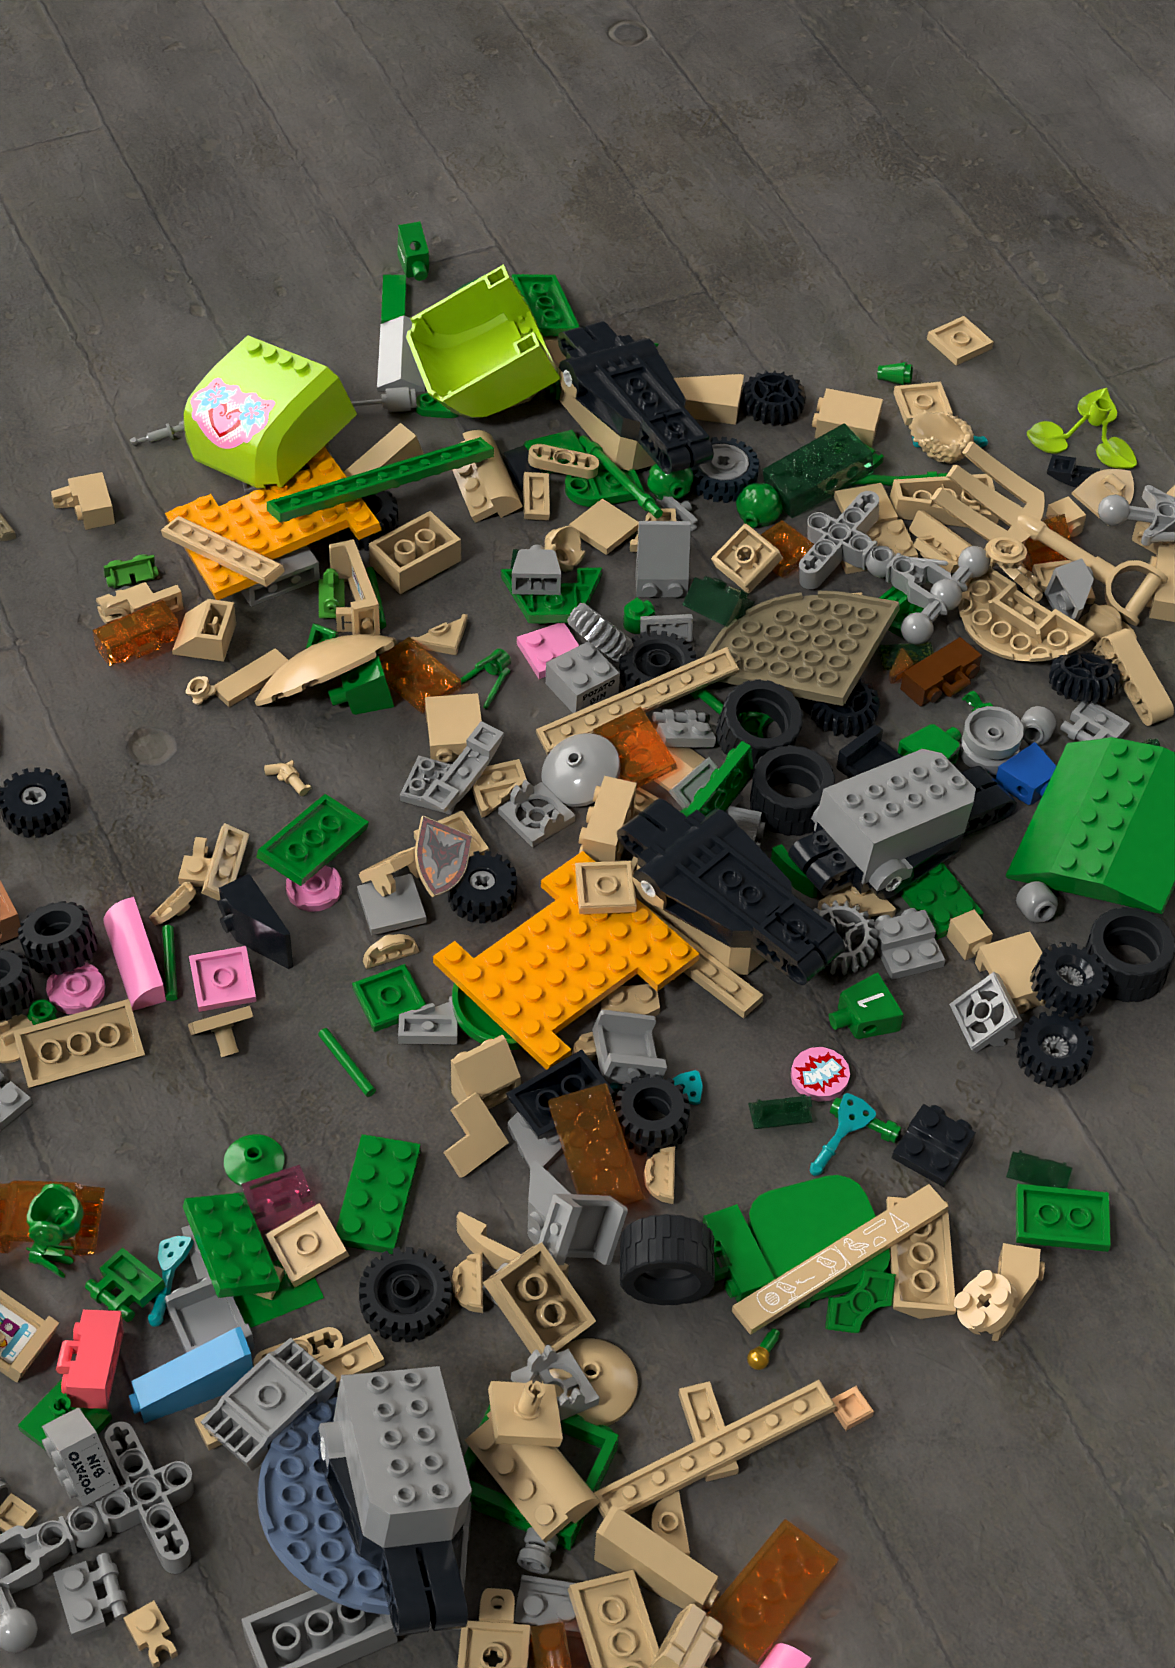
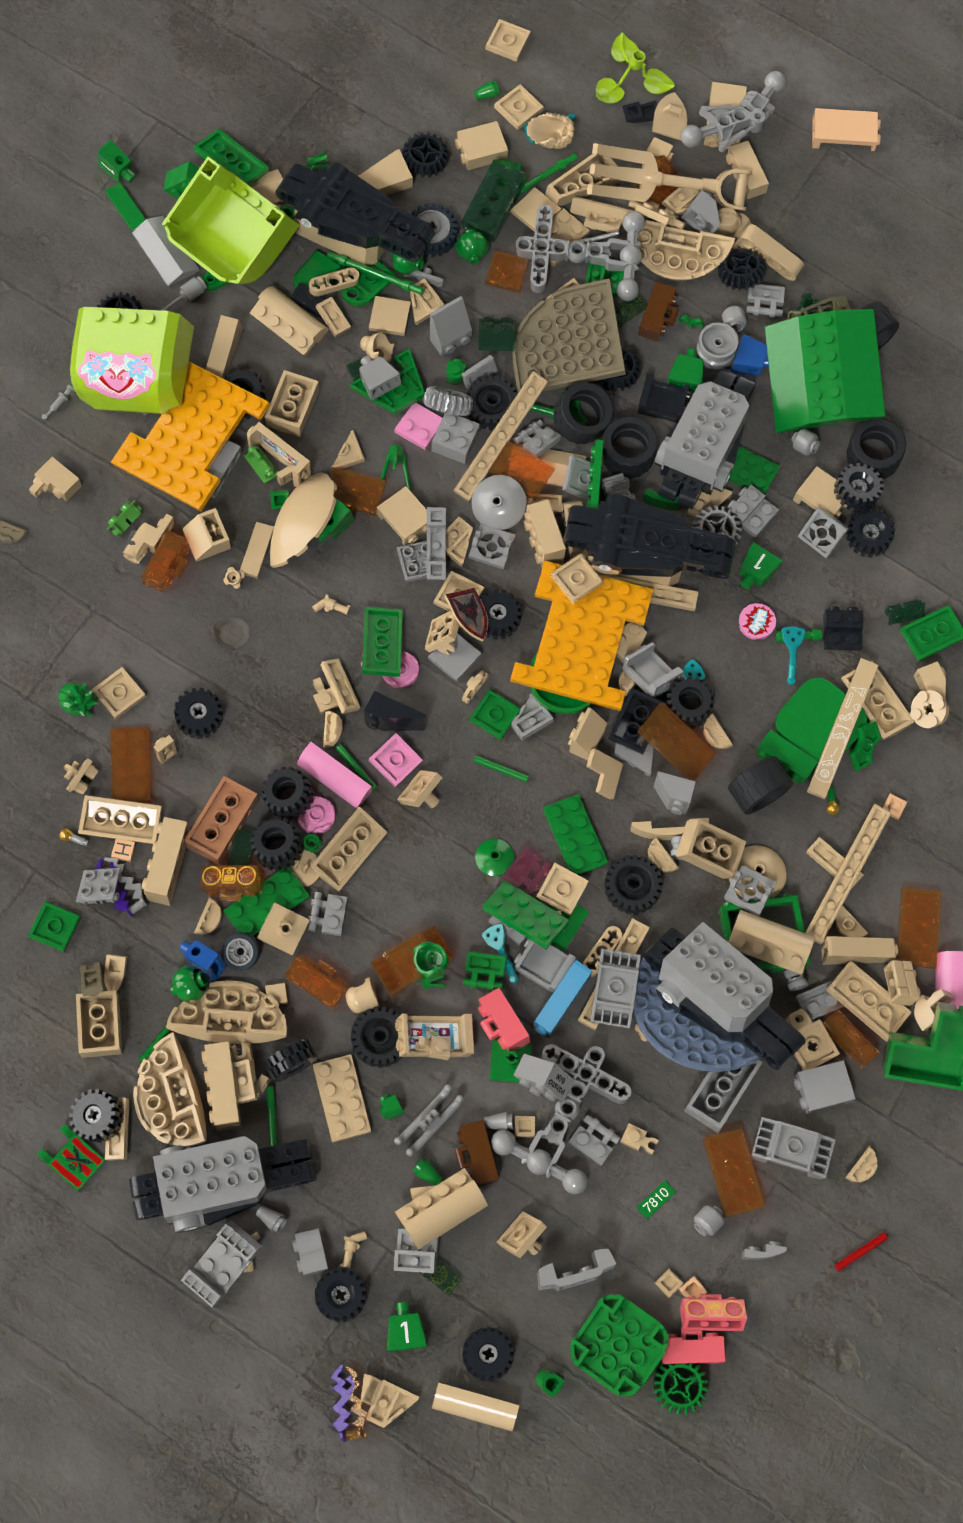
camera: 35 degrees left, 20 degrees up
tan tile [161,516,285,587] -> none
green plate [266,437,494,522] -> none
tan tile [488,1381,563,1447] -> none
light grey panel [538,1194,628,1265] -> none
tan brick [711,524,783,593] -> none
clear green hinge [748,1094,813,1129] -> none
clear orange slope [889,648,913,684] -> none
tan brick [947,909,993,961] -> none
tan gear [985,537,1027,568] -> none

